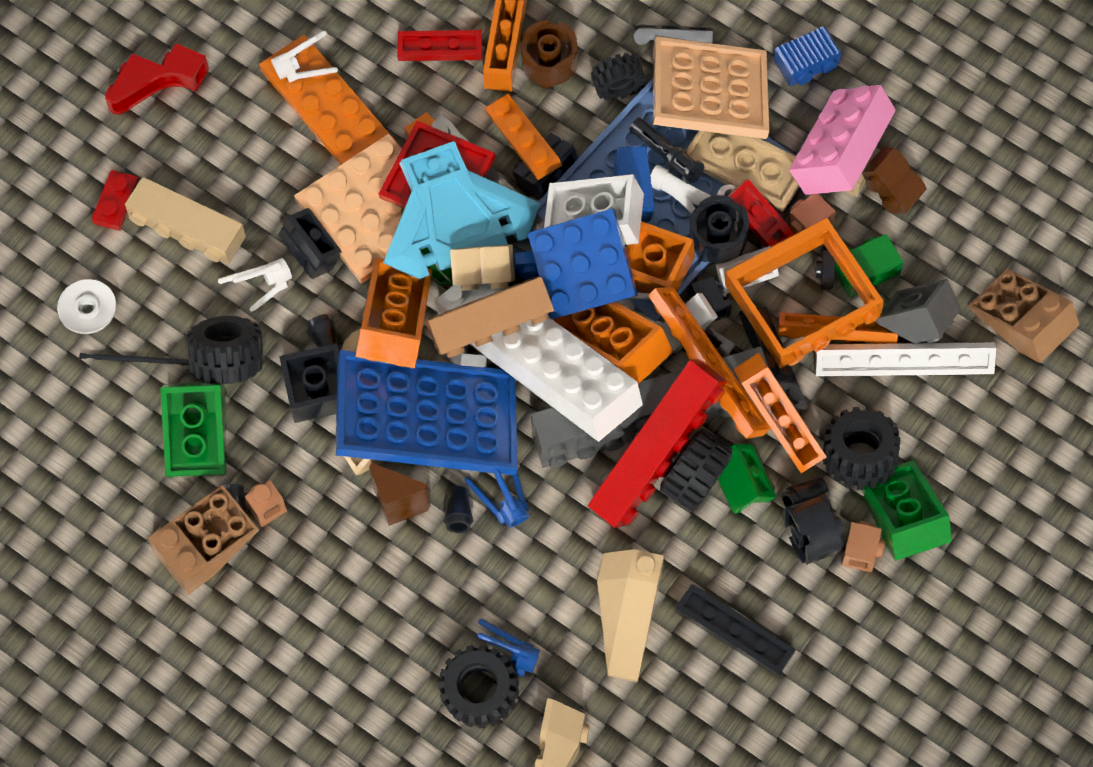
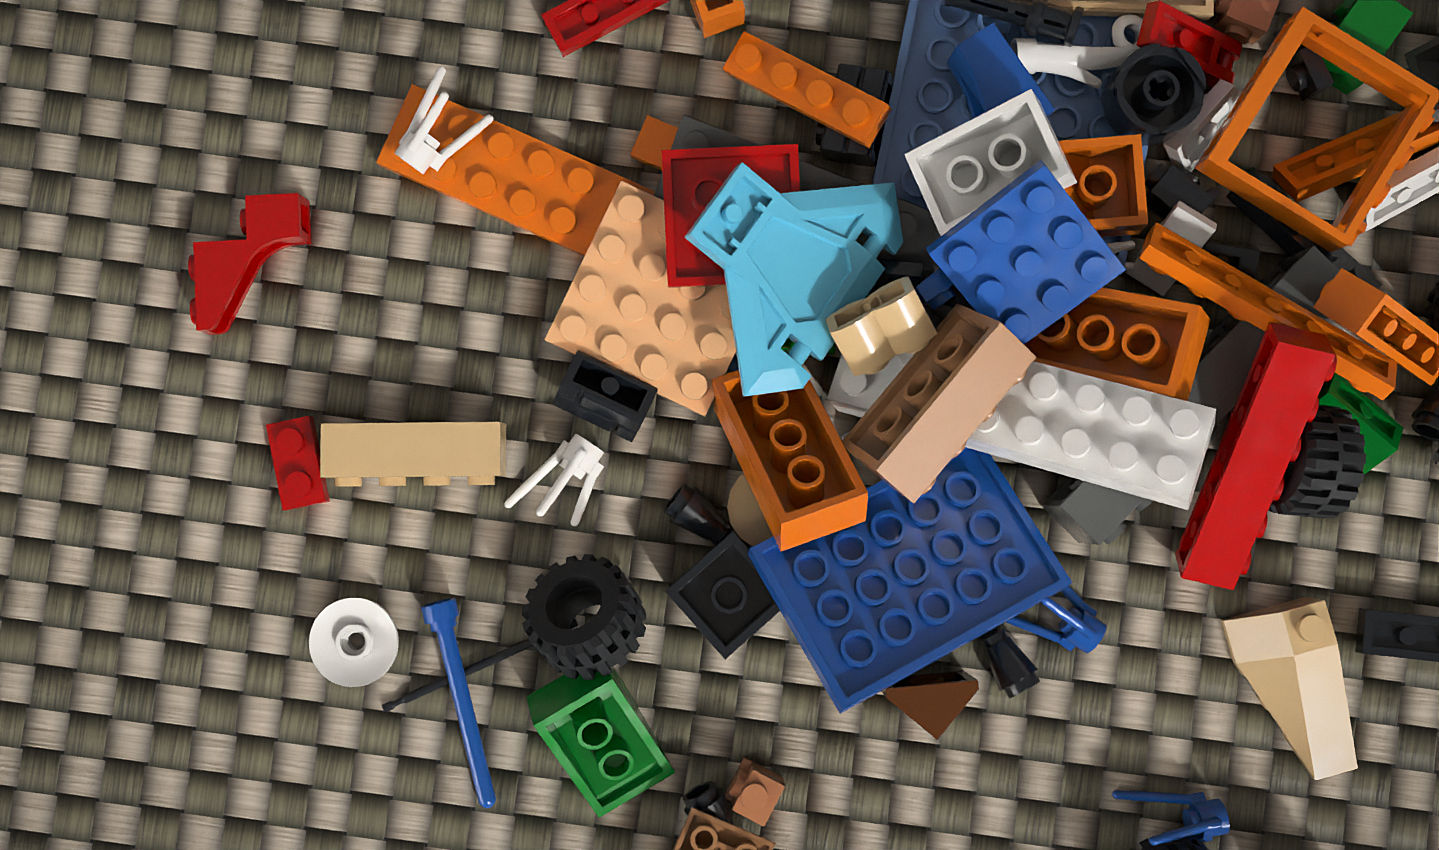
camera: 30 degrees left, 20 degrees up
none -> blue piece [421,598,496,808]

